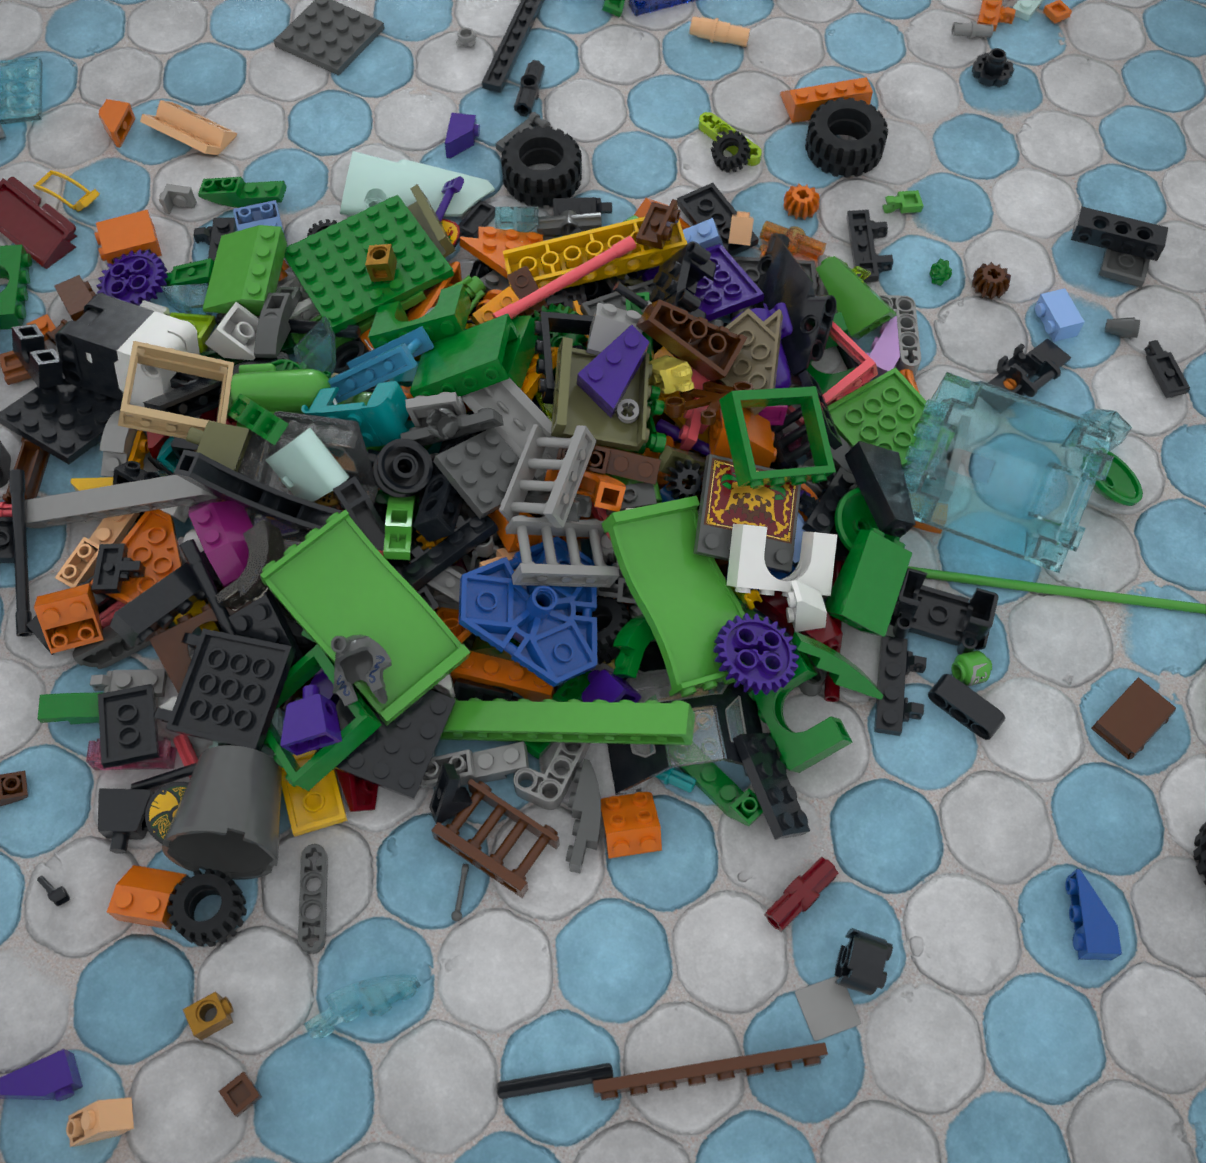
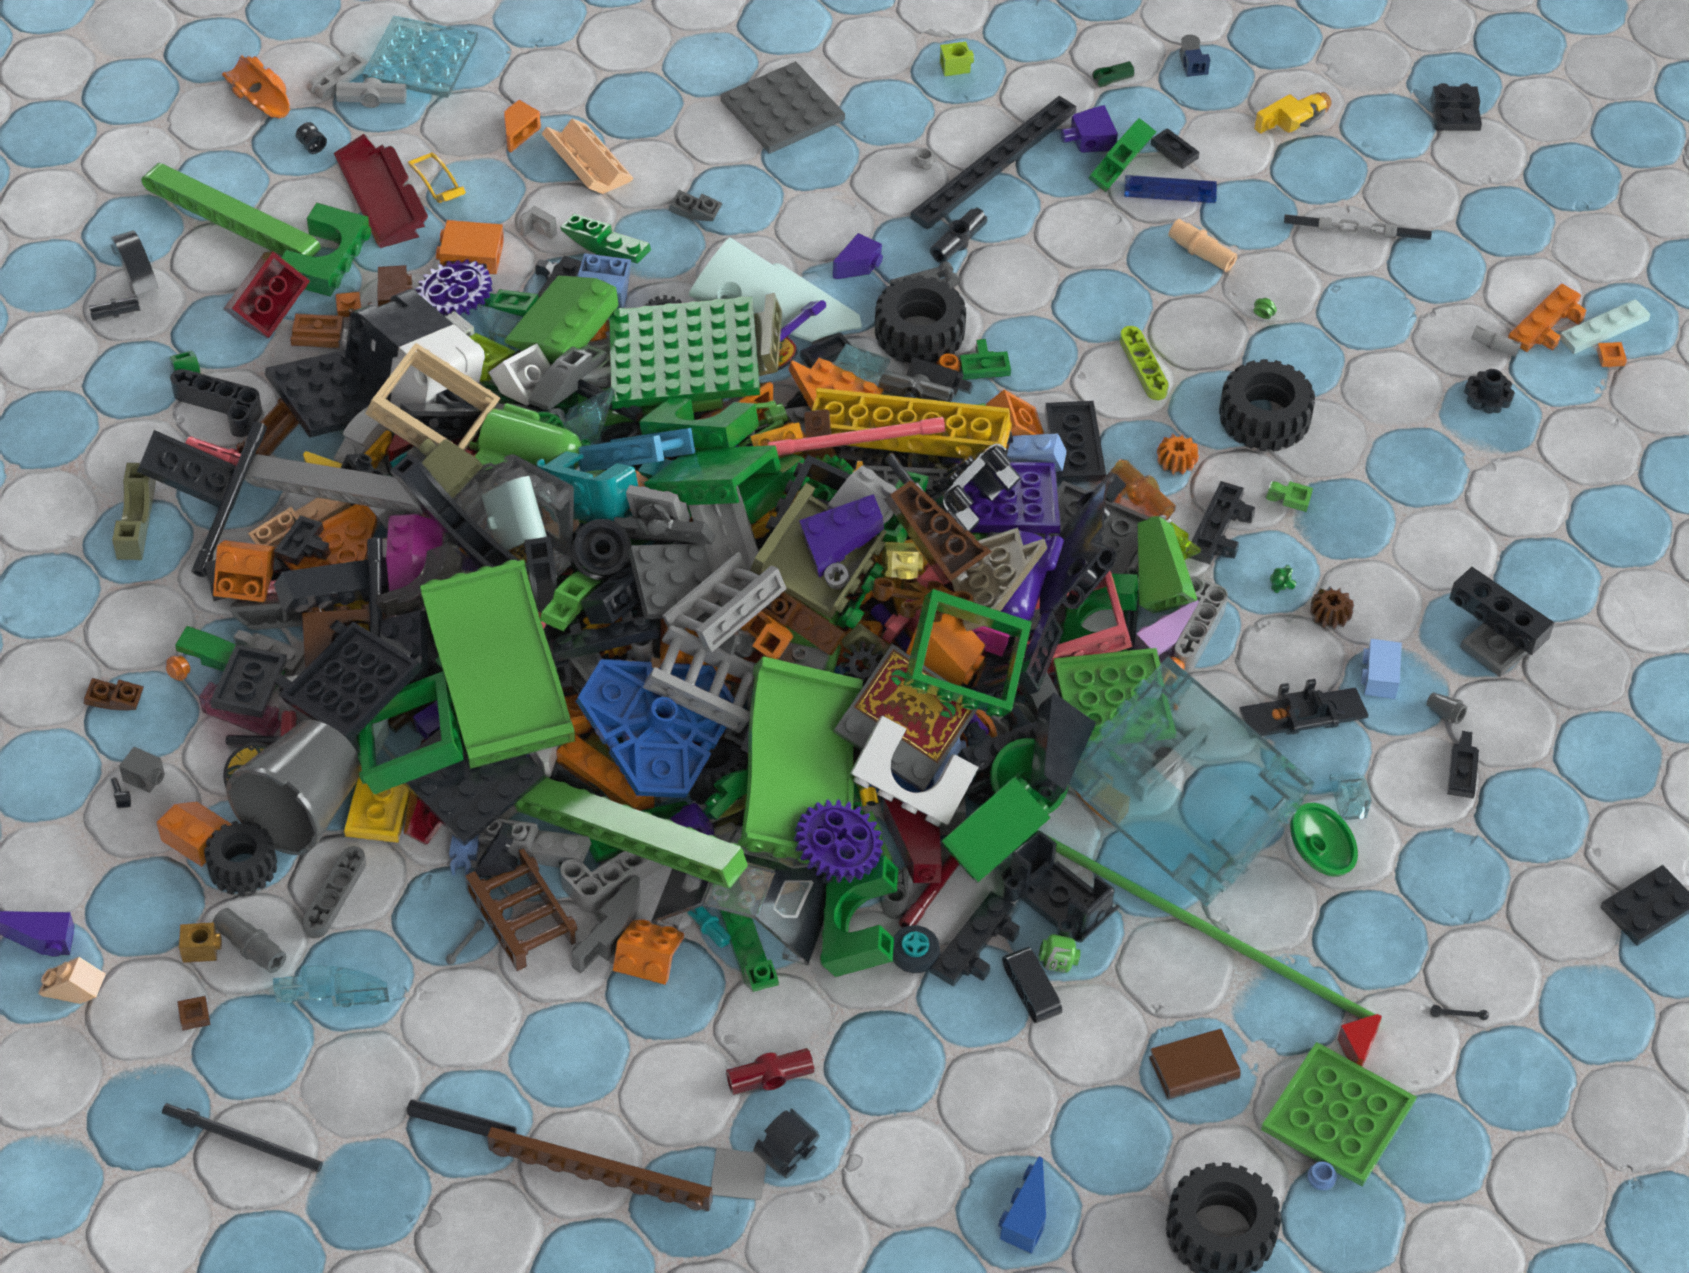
camera: 25 degrees right, 10 degrees down
black arch [12,324,63,389] -> none
black torso [98,788,154,854] -> none
green slope [227,394,289,446] -> none
dark purple torso [281,685,342,755] -> none
dark grey piece [331,635,392,706] -> none
pearl gold brick [365,244,397,282] -> none
reddish brown bracket [636,199,680,250] -> none
black tyre [711,130,751,173] -> none
light nougat slope [728,211,754,246] -> none
black plate [733,733,810,840] -> none
orange slope [780,77,873,123] -> none
white slope [786,580,827,632] -> none
green slope [791,631,884,700] -> none
none -> dark grey brick [119,747,165,793]
none -> orange plate [166,655,190,681]
none -> dark grey piece [213,908,287,973]
none -> medium blue plate [449,834,480,875]
none -> dark grey slope [668,190,723,221]
none -> black wheel [893,925,940,973]
none -> orange plate [937,354,961,372]
none -> green hinge [959,339,1011,380]
none -> bright green plate [1253,298,1277,319]

